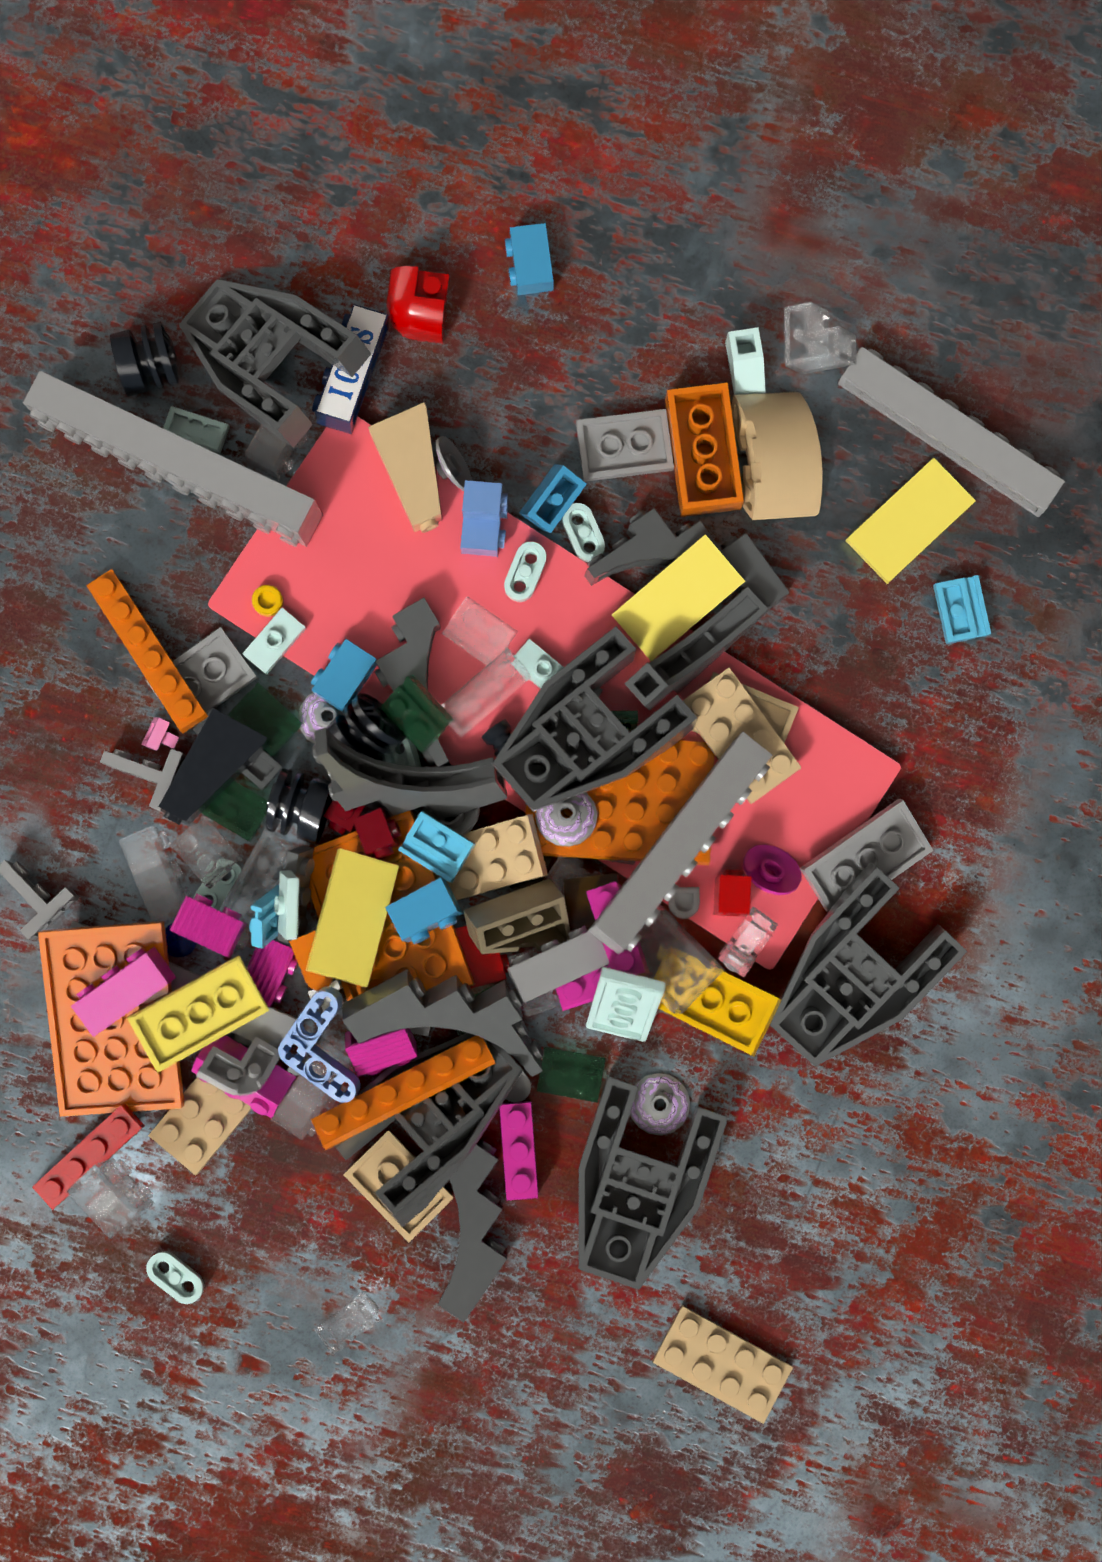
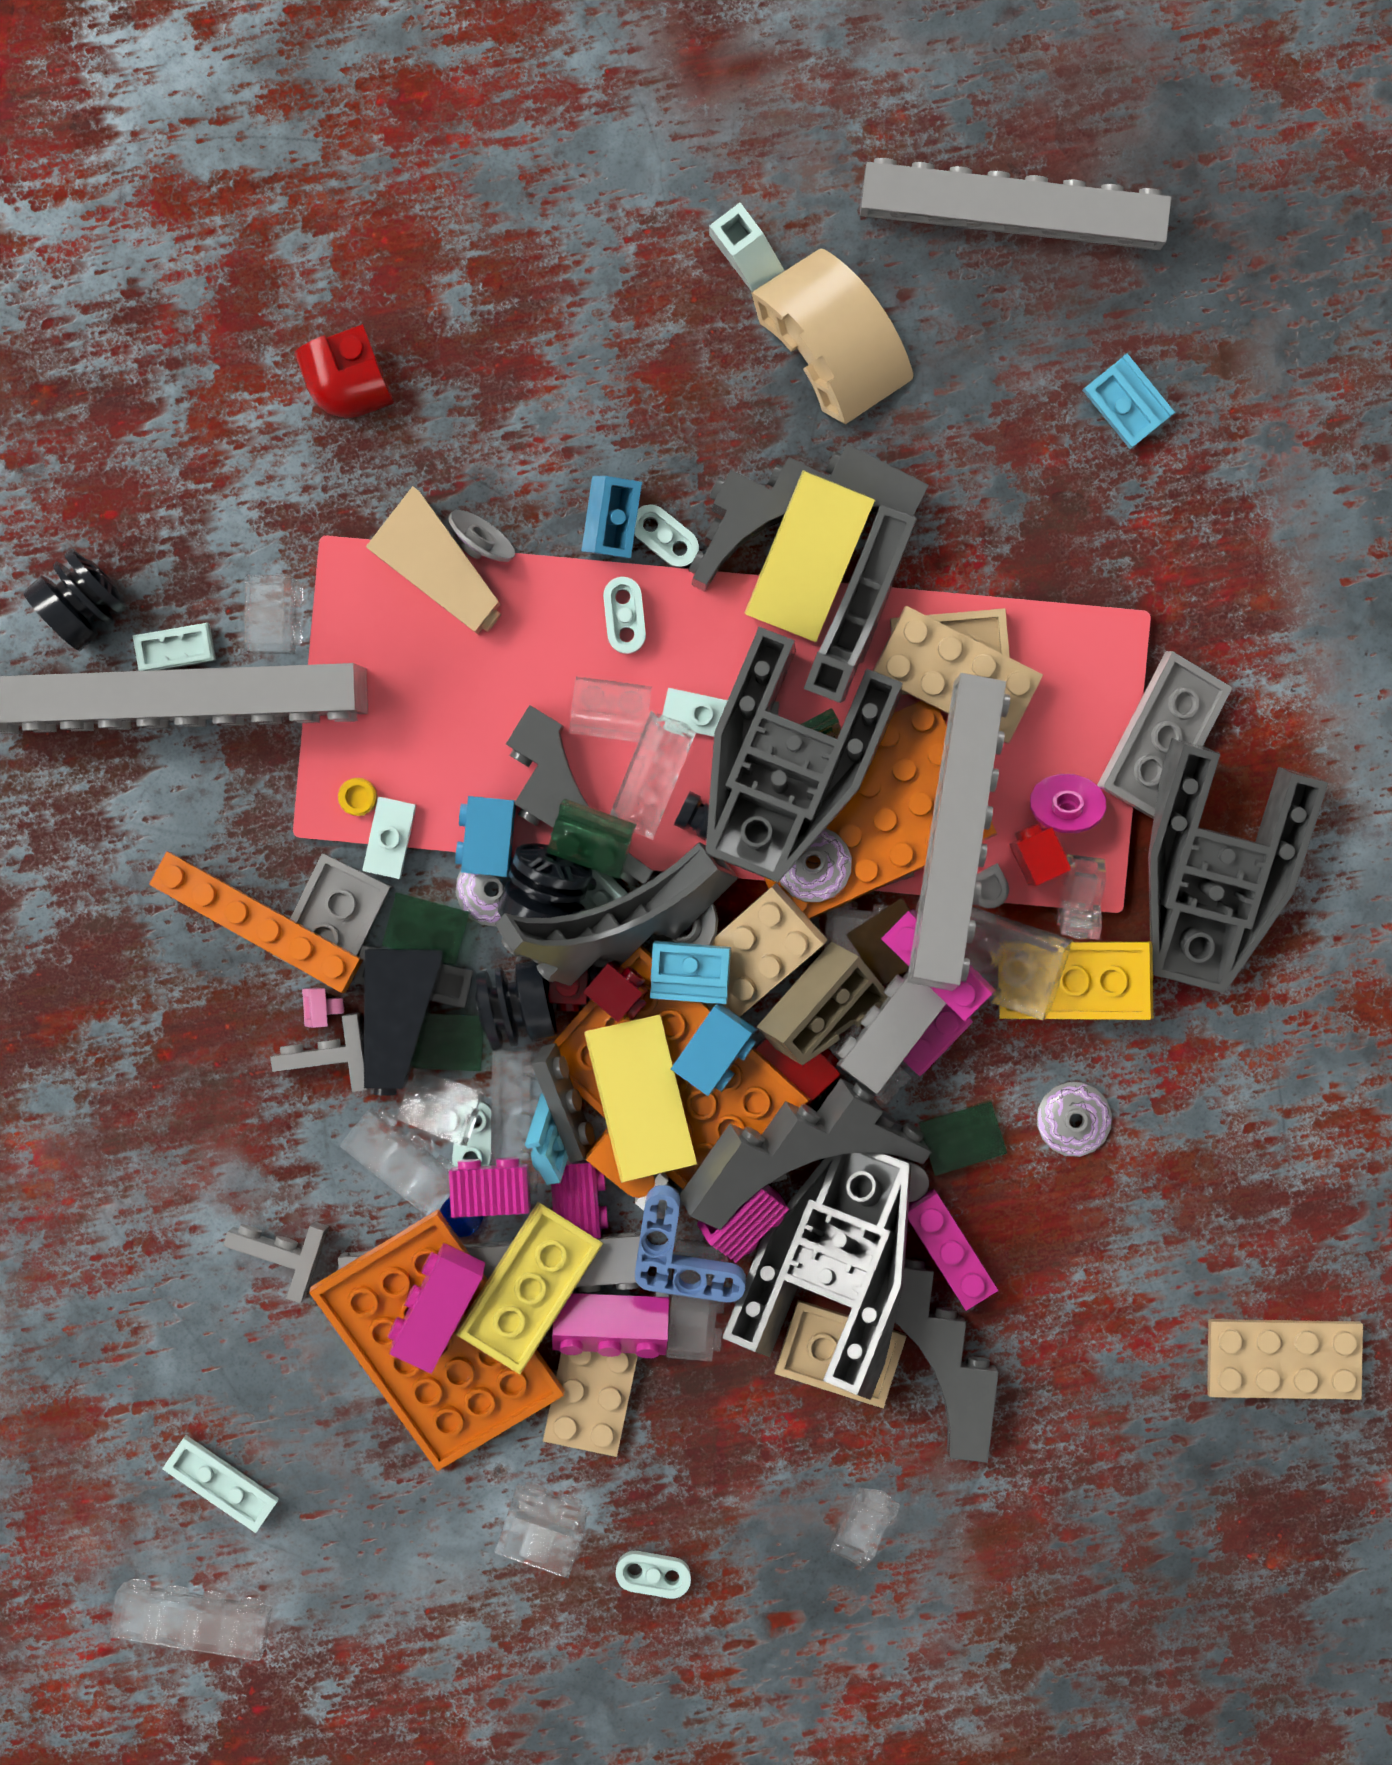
camera: 25 degrees left, 5 degrees up
plate [32,1103,145,1210] -> none
dark grey wedge [179,279,371,448] -> none
light grey plate [196,1037,280,1096] -> none
light aqua plate [274,870,299,940] -> none
orange plate [311,1035,495,1150] -> none
brick [312,304,389,434] -> none
medium blue brick [460,480,508,557] -> none
dark azure brick [505,223,554,295] -> none
light grey plate [576,409,674,482] -> none
dark grey wedge [579,1076,728,1290] -> none
light aqua tile [586,967,666,1042] -> none
orange brick [665,383,744,517] -> none
clear brick [784,302,857,375] -> none
light yellow tile [845,458,976,584] -> none

